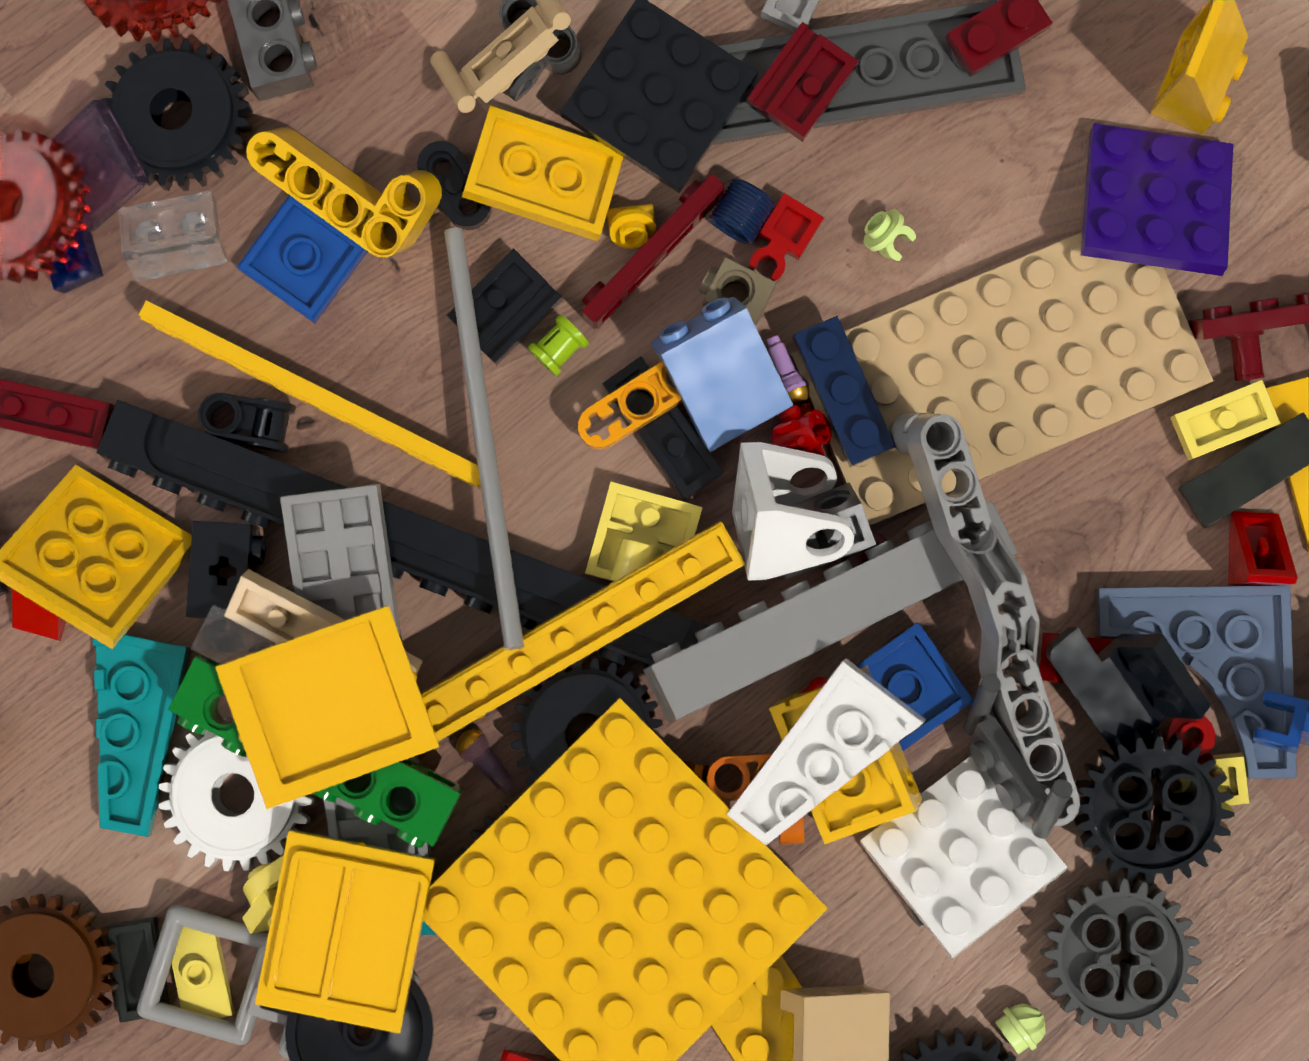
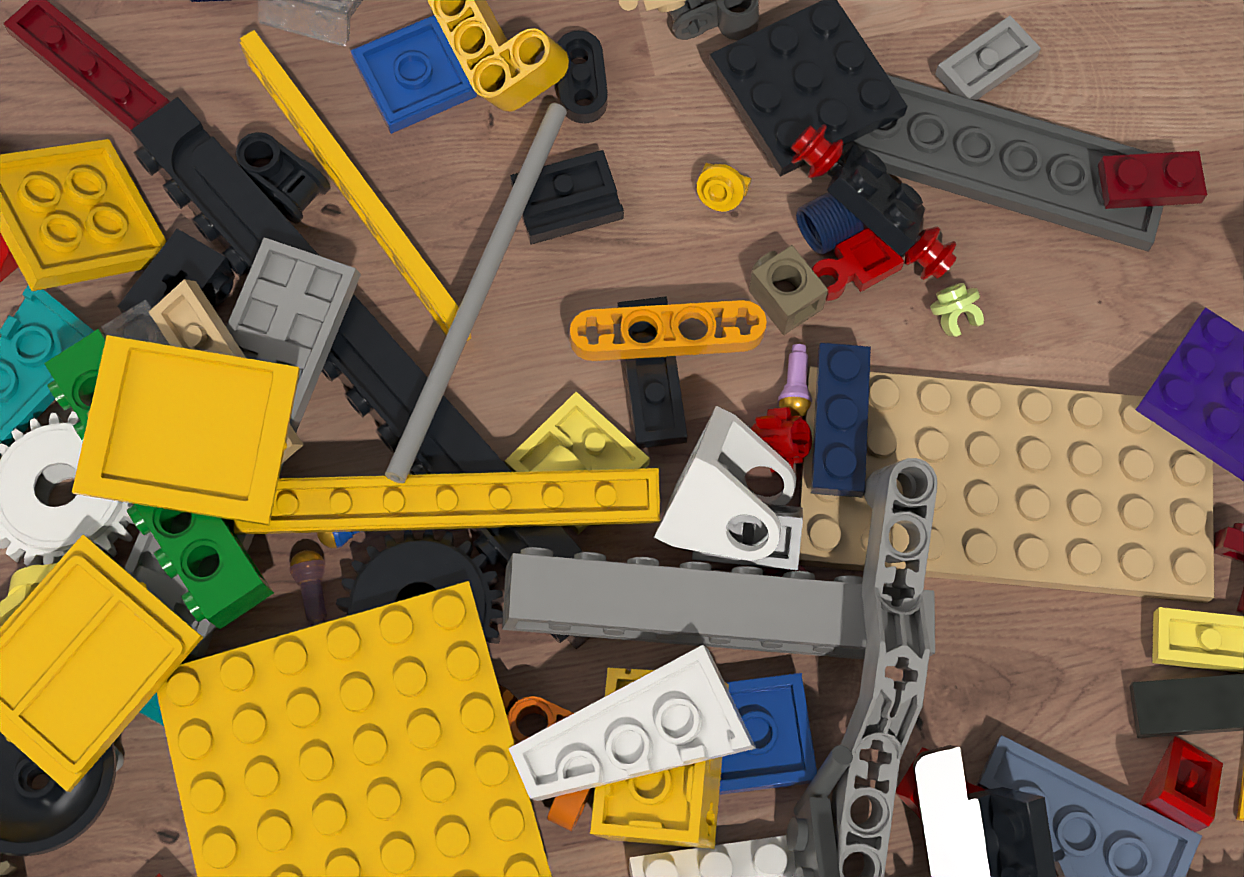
camera: 30 degrees right, 15 degrees down
yellow plate [462,105,623,242] -> none
lime bush [527,314,590,377] -> none
dark red plate [581,174,724,330] -> none
medium blue panel [650,297,794,452] -> none
dark red plate [747,21,859,142] -> none
none -> black plate [790,124,957,280]

